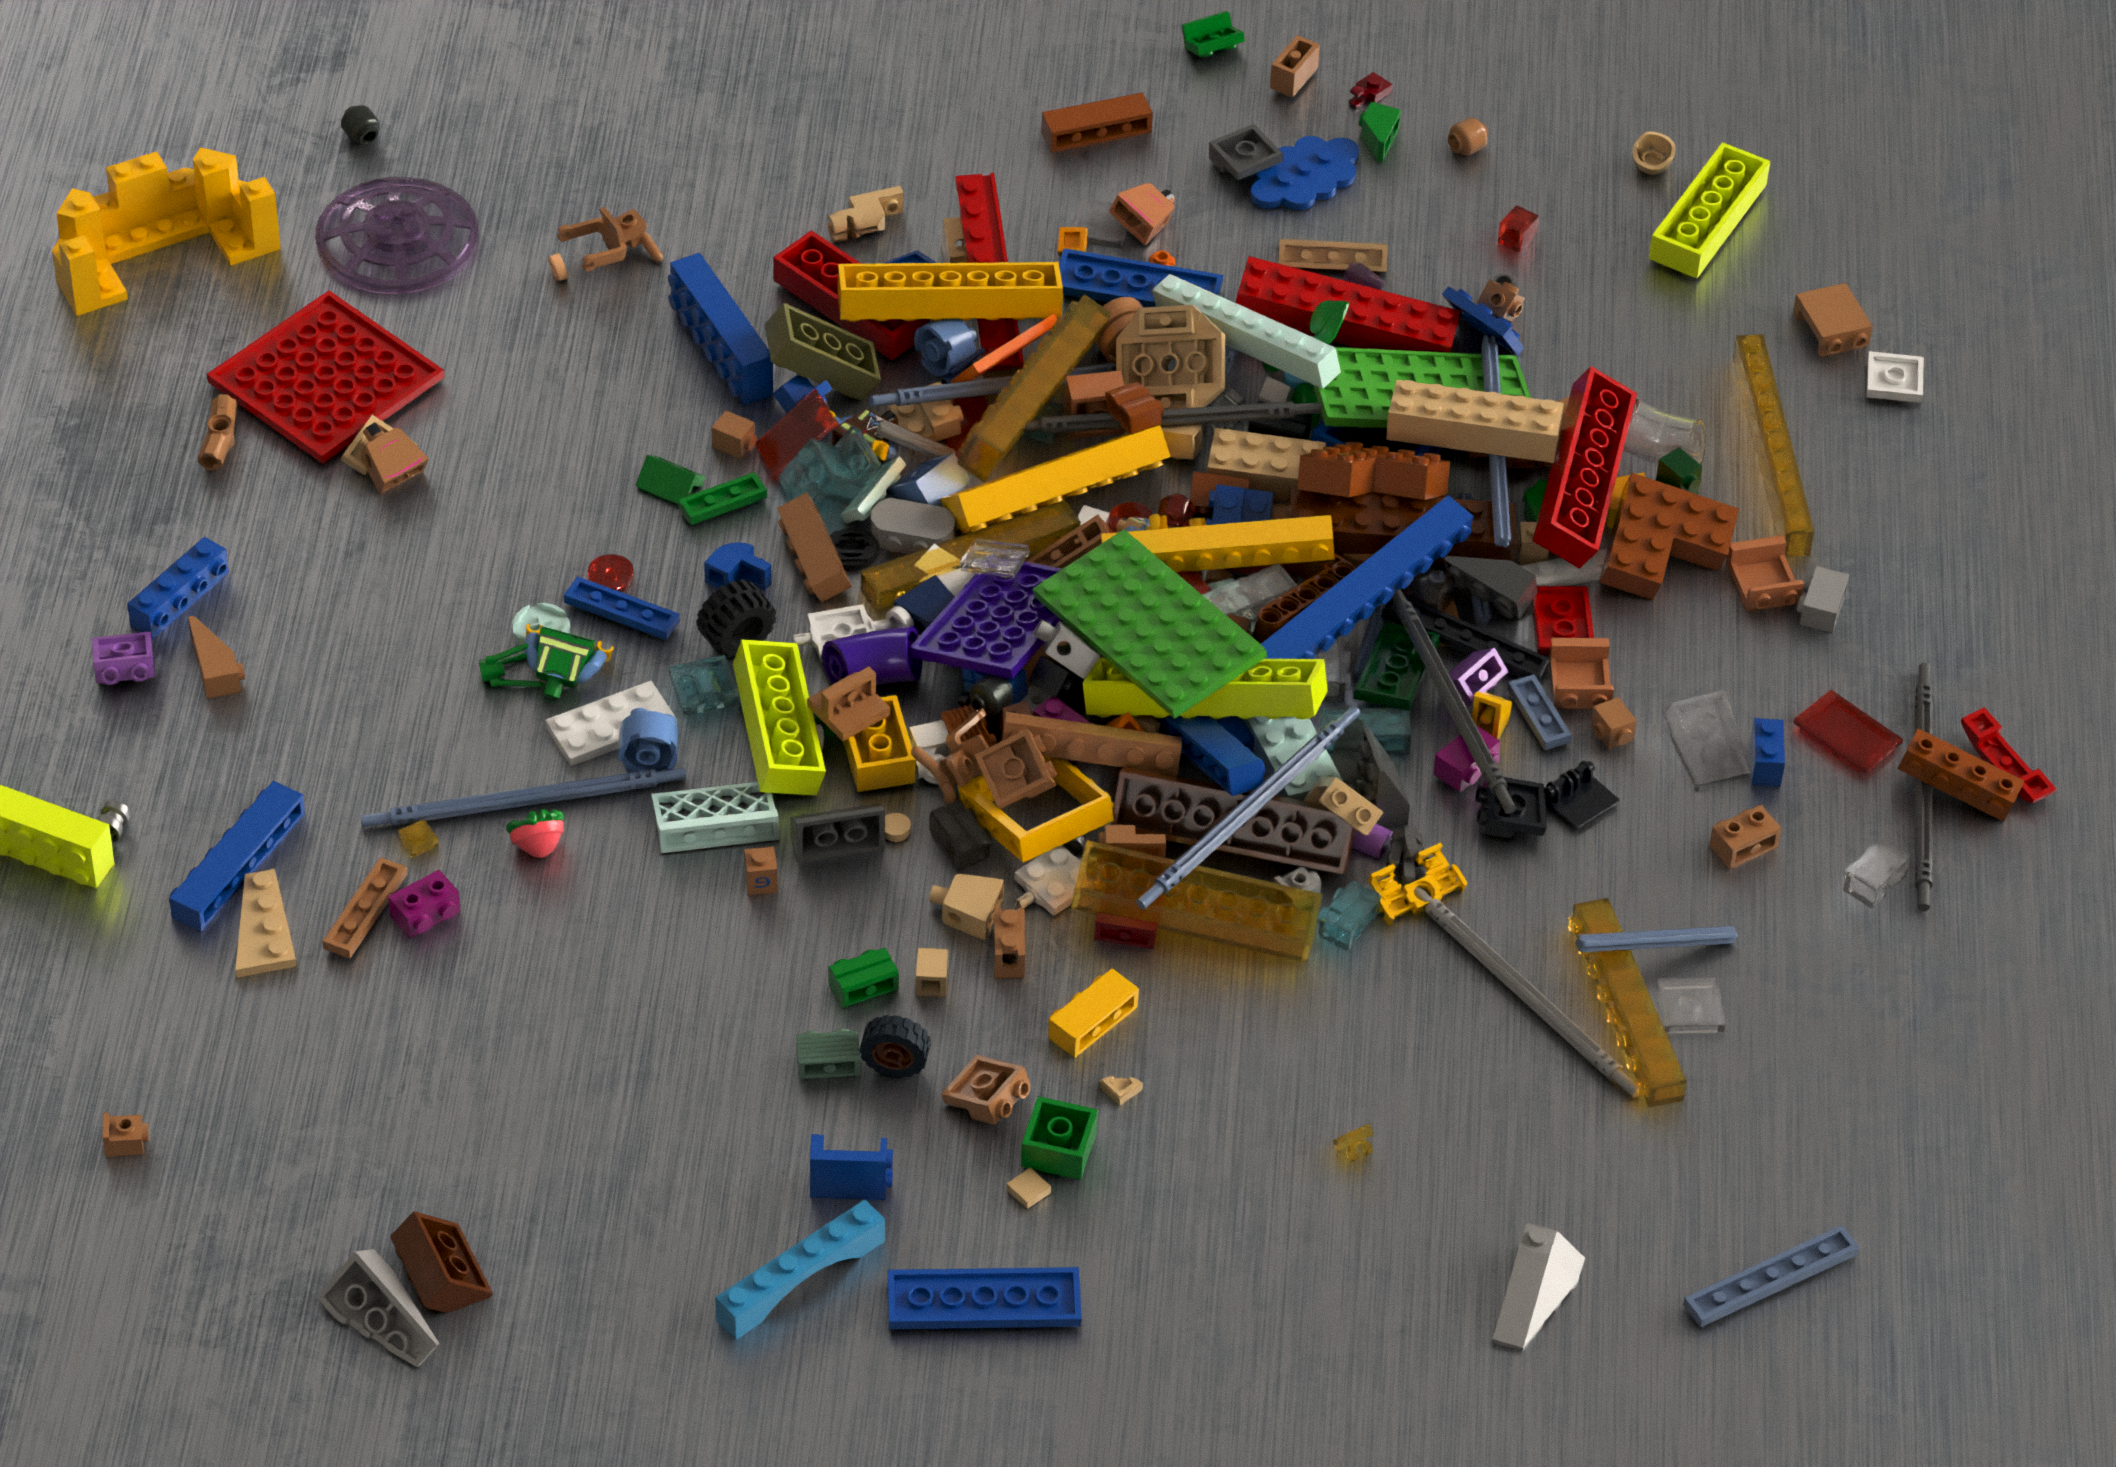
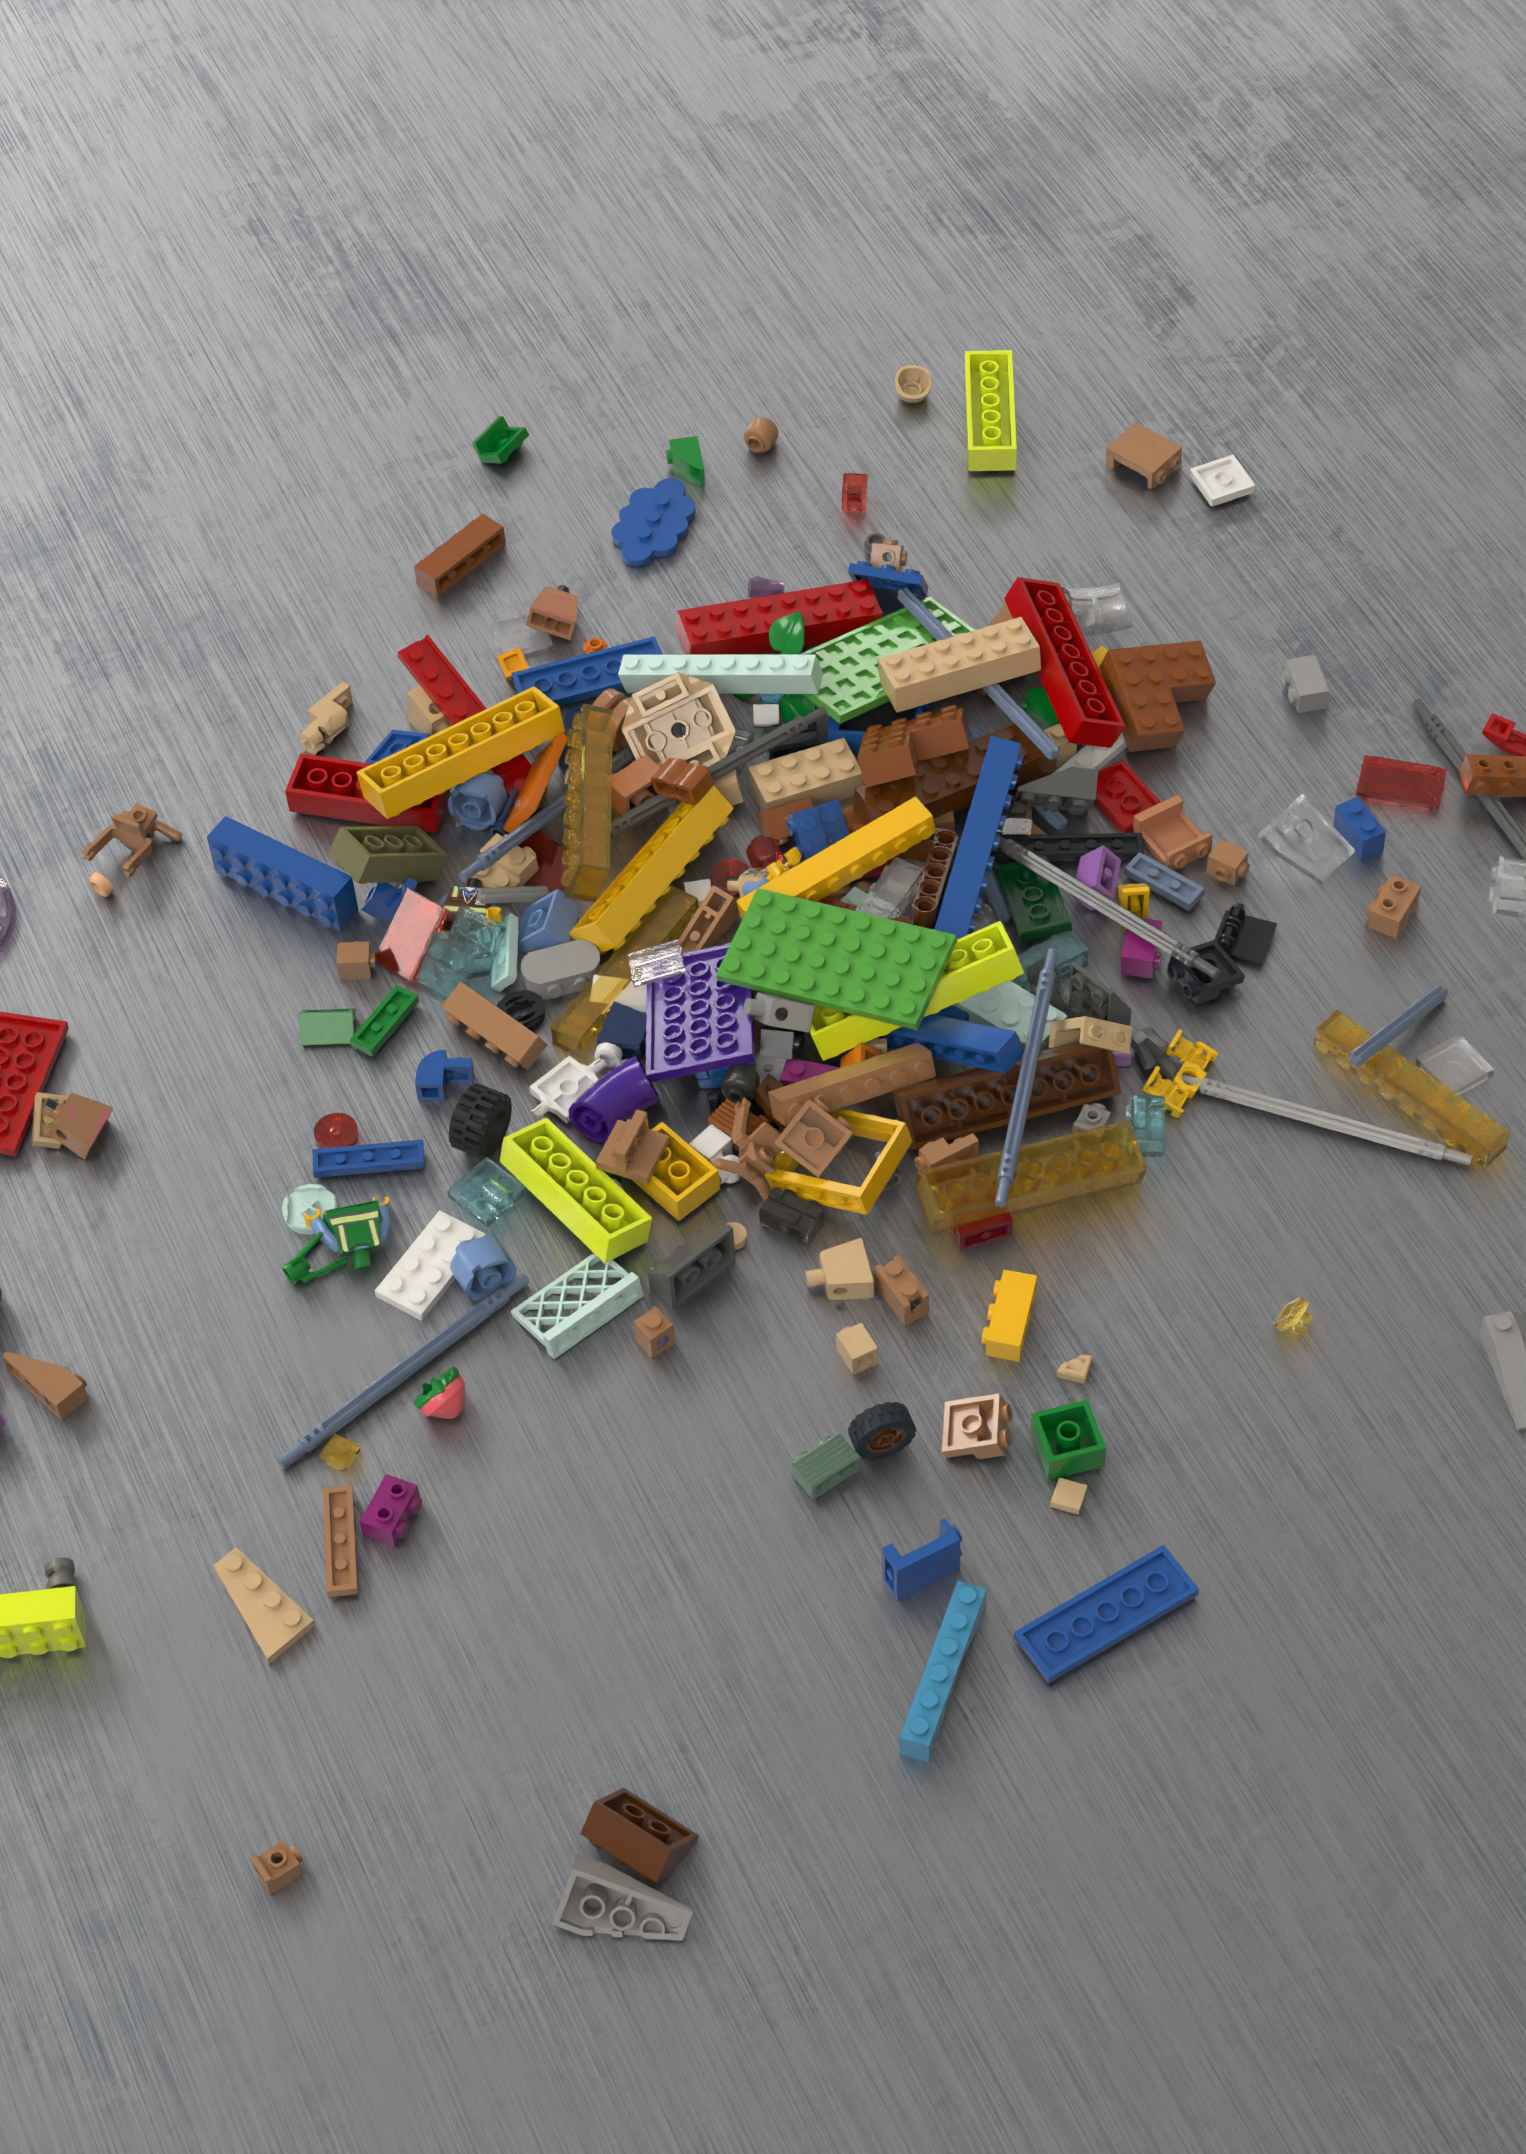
camera: 25 degrees left, 5 degrees up
blue brick [169,780,305,932] -> none
green brick [828,947,899,1008] -> none
white plate [1014,845,1099,916] -> none
dark grey plate [1209,124,1283,180] -> none
medium nougat brick [1270,35,1320,98] -> none
tan fence [1278,238,1388,272] -> none
dark red plate [1349,72,1393,108] -> none
dark green brick [1656,447,1703,495] -> none
nougat panel [1726,535,1804,611] -> none
clear yellow brick [1732,334,1814,557] -> none

